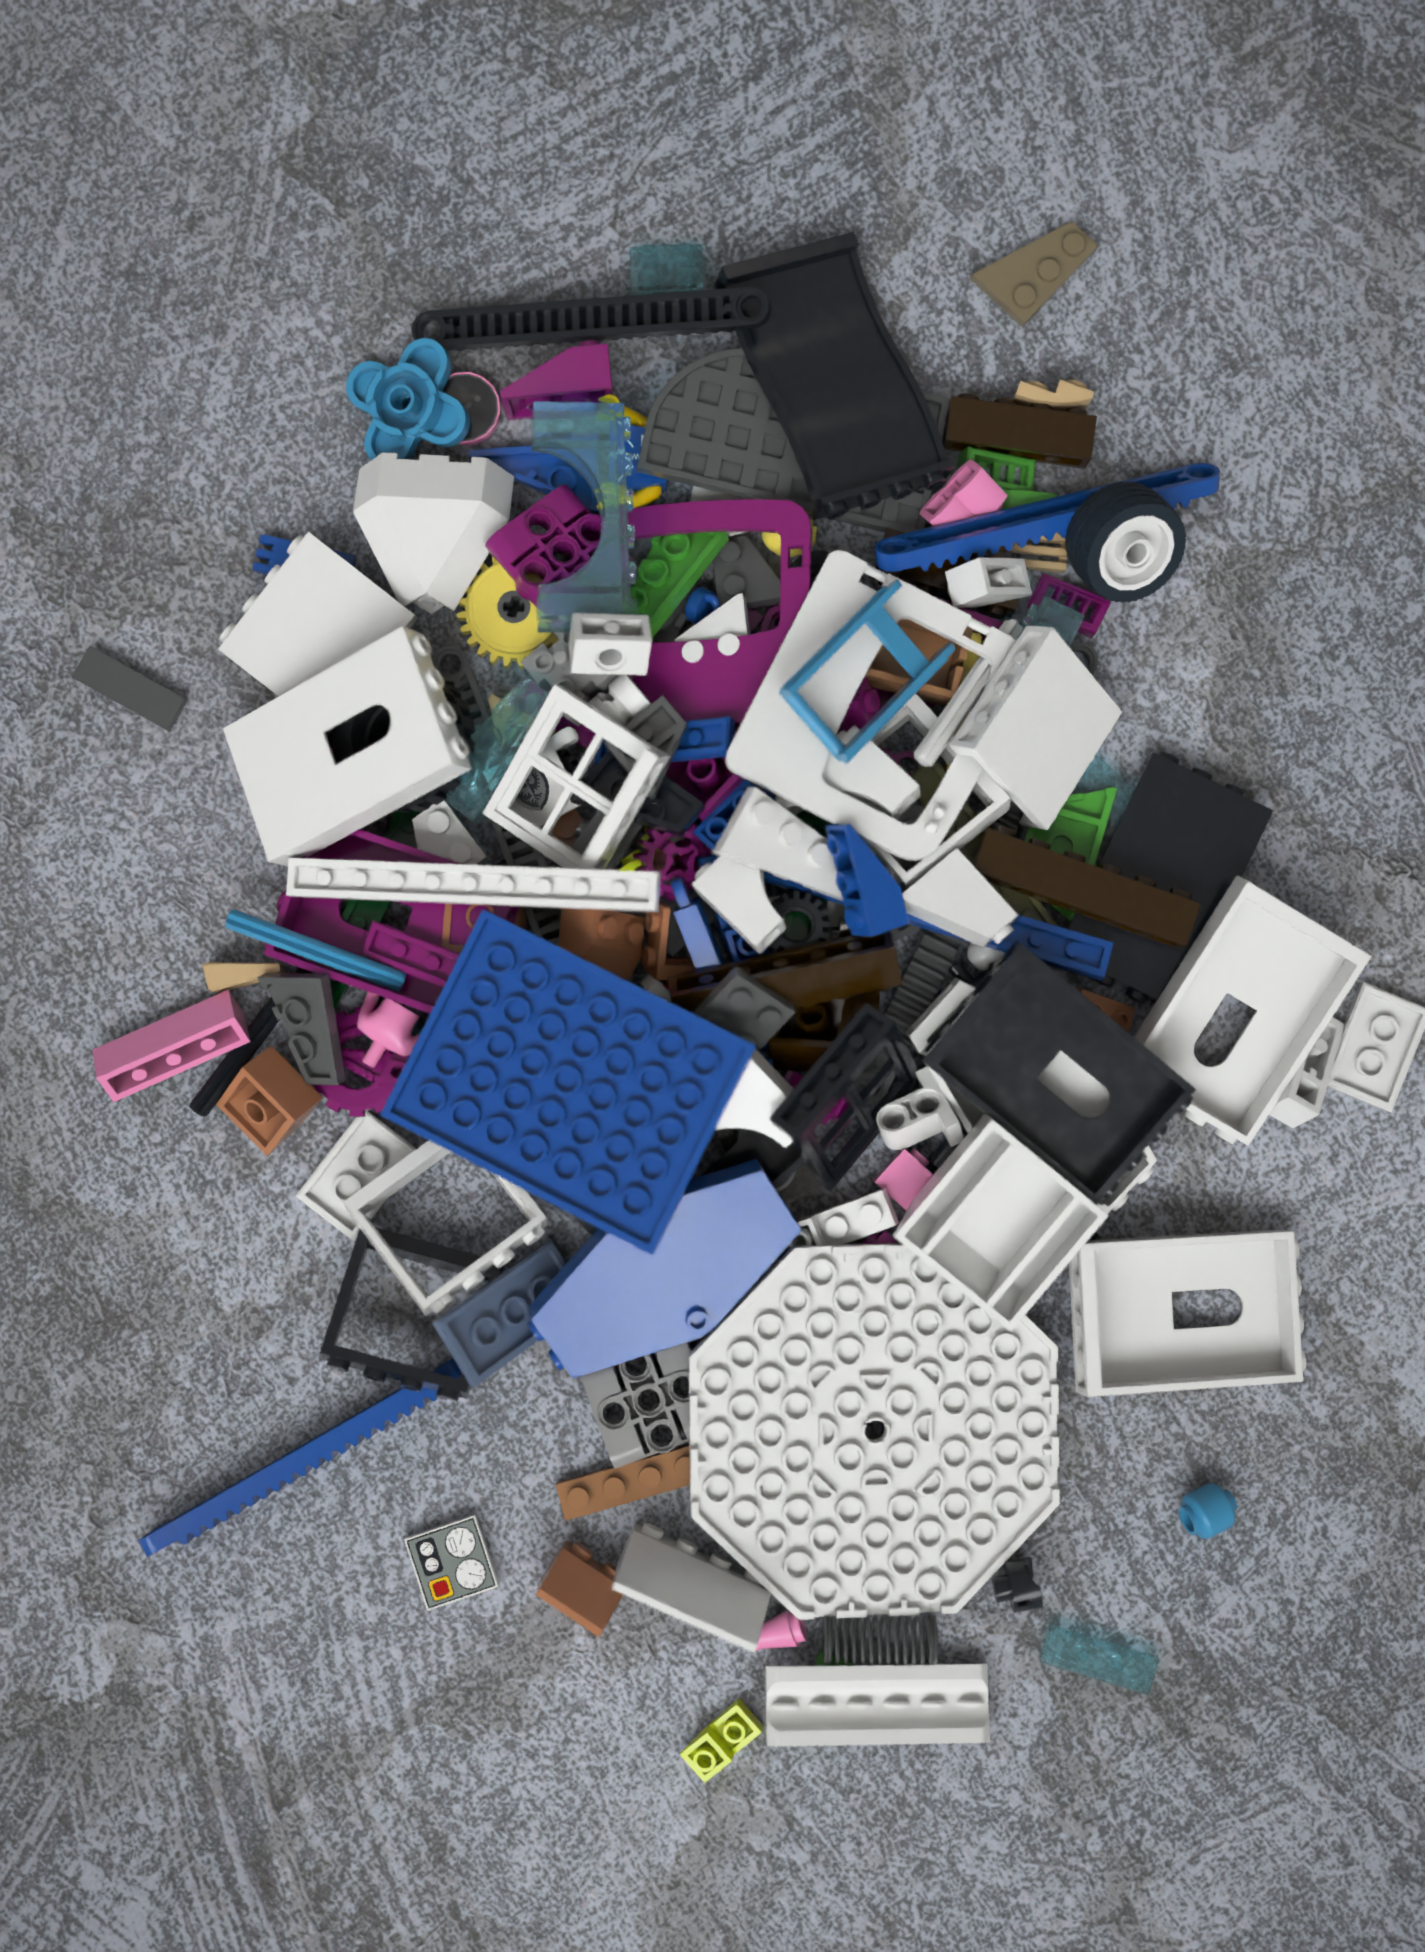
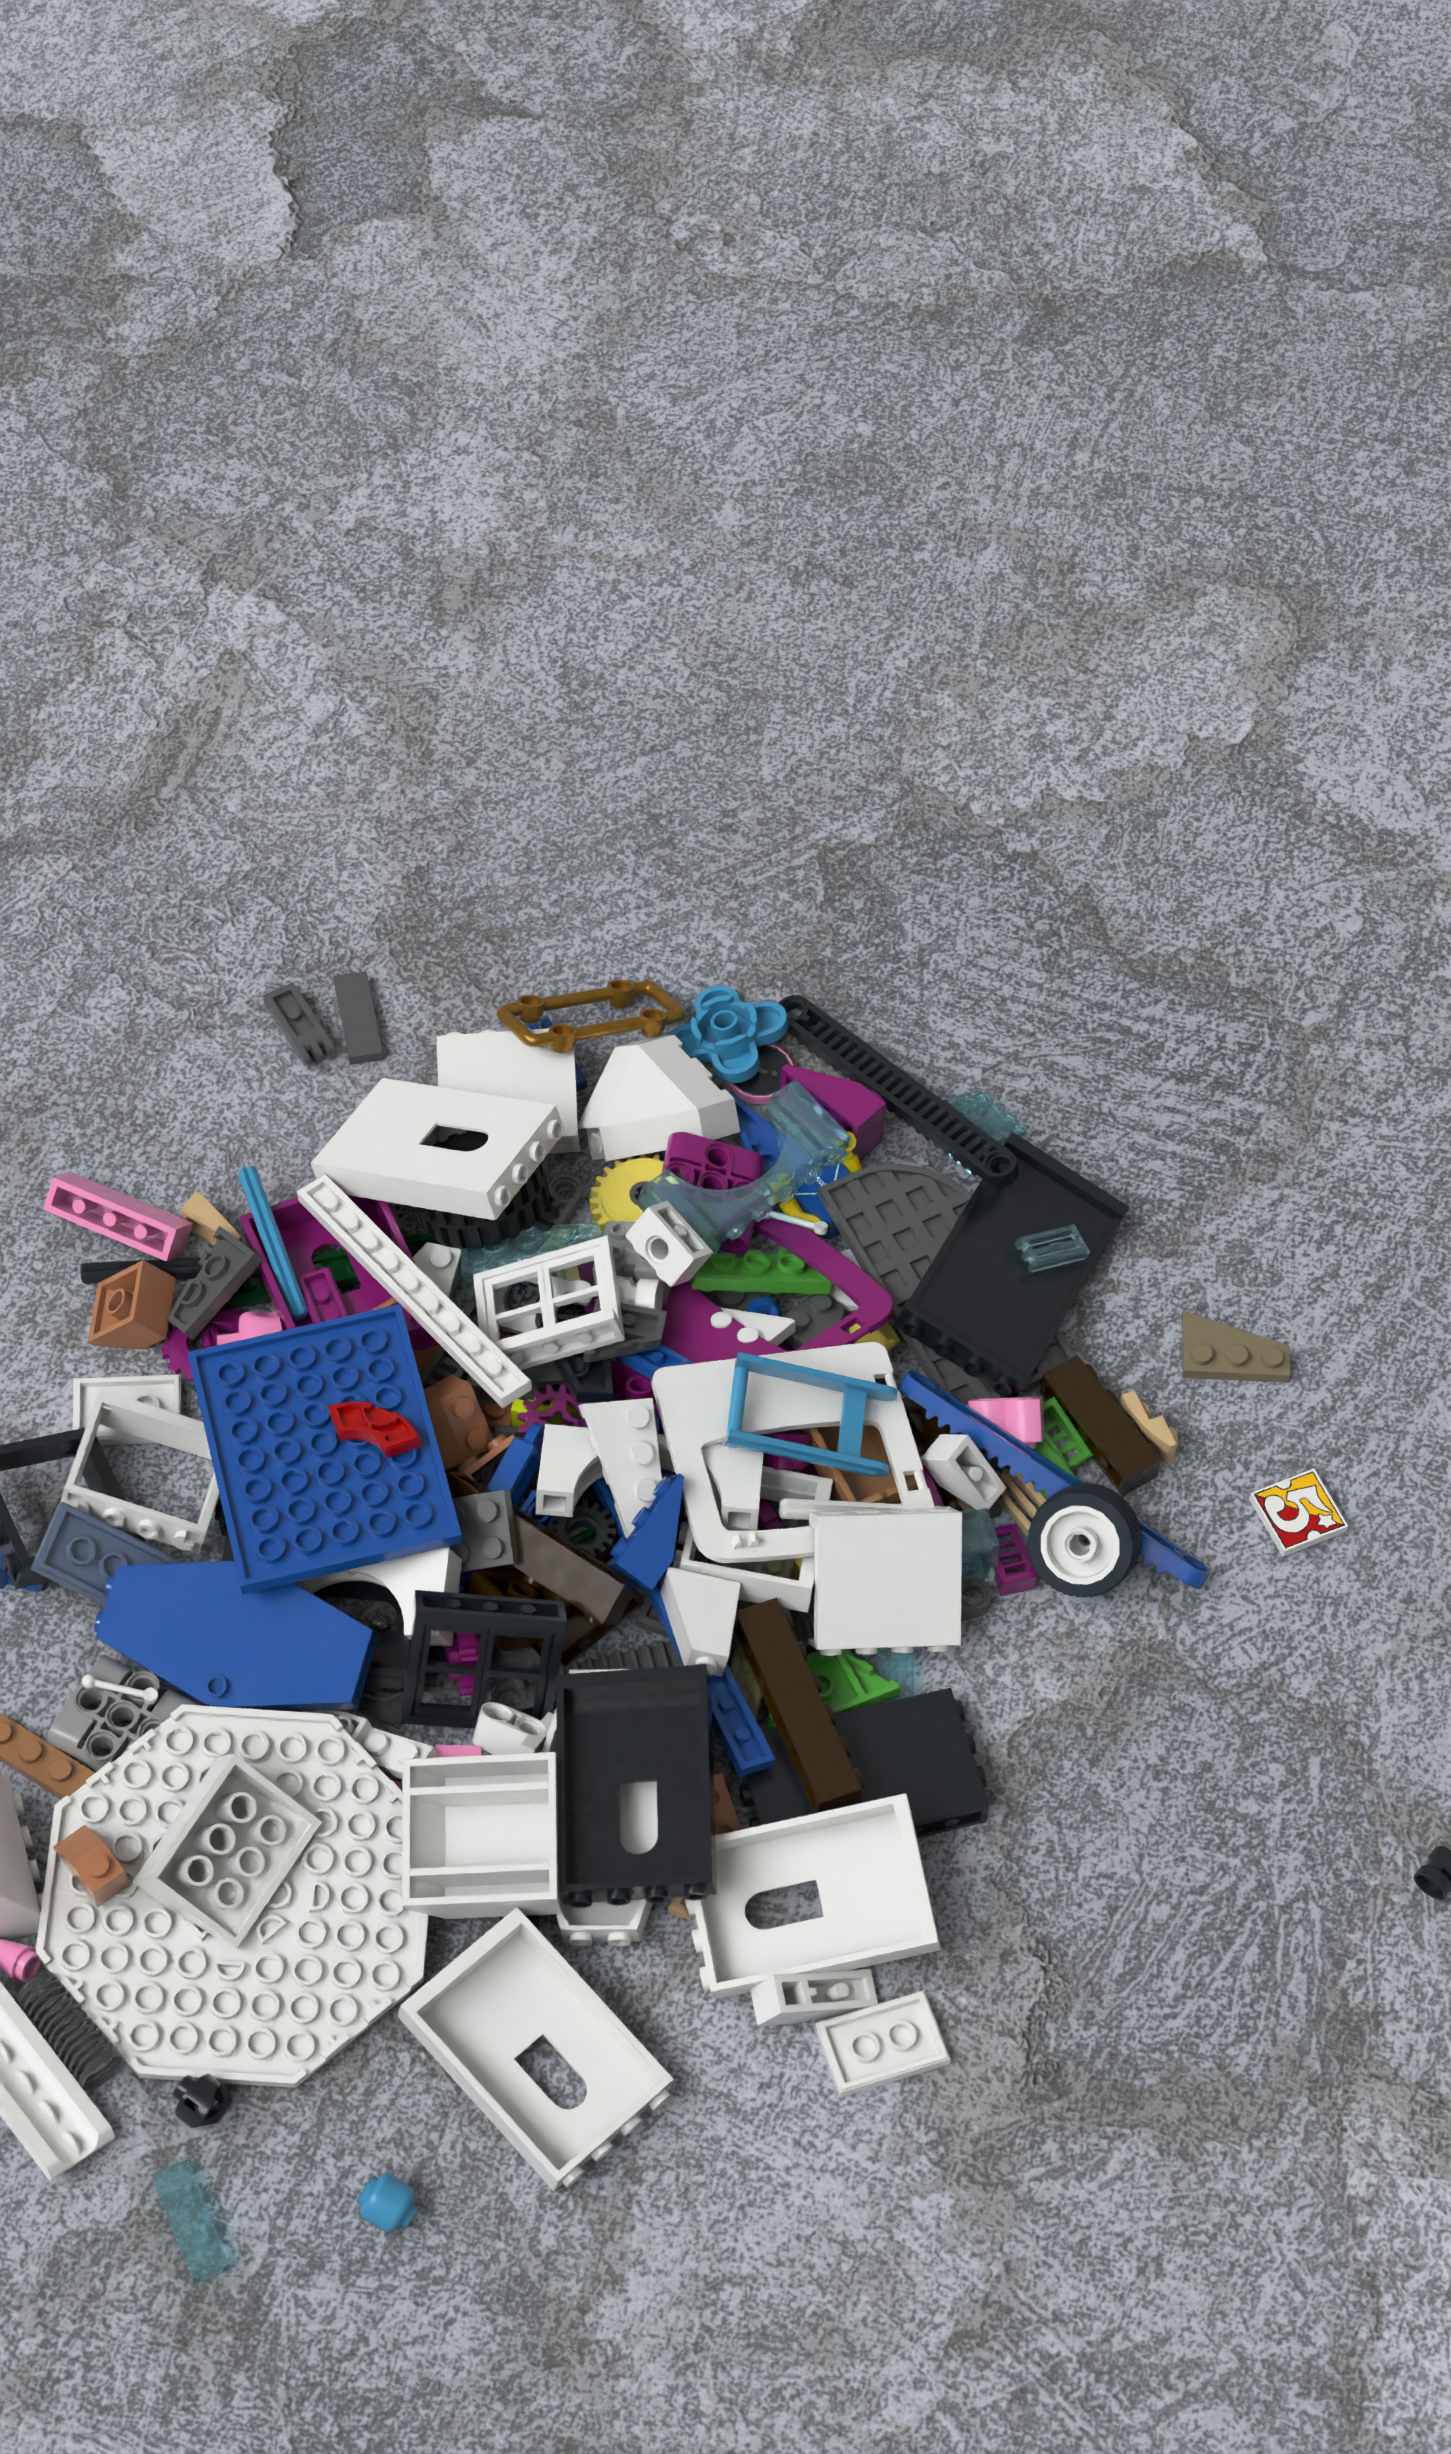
camera: 50 degrees right, 30 degrees down
none -> nougat slope [53,1825,129,1908]
none -> white hinge [81,1674,158,1704]
none -> white slope [132,1753,322,1948]
none -> dark grey hinge [263,982,336,1066]
none -> red tile [328,1402,422,1458]
none -> pearl gold bar [496,979,686,1053]
none -> white hinge [759,1206,828,1235]
none -> clear light blue tile [1014,1224,1091,1273]
none -> tile [1249,1468,1348,1557]

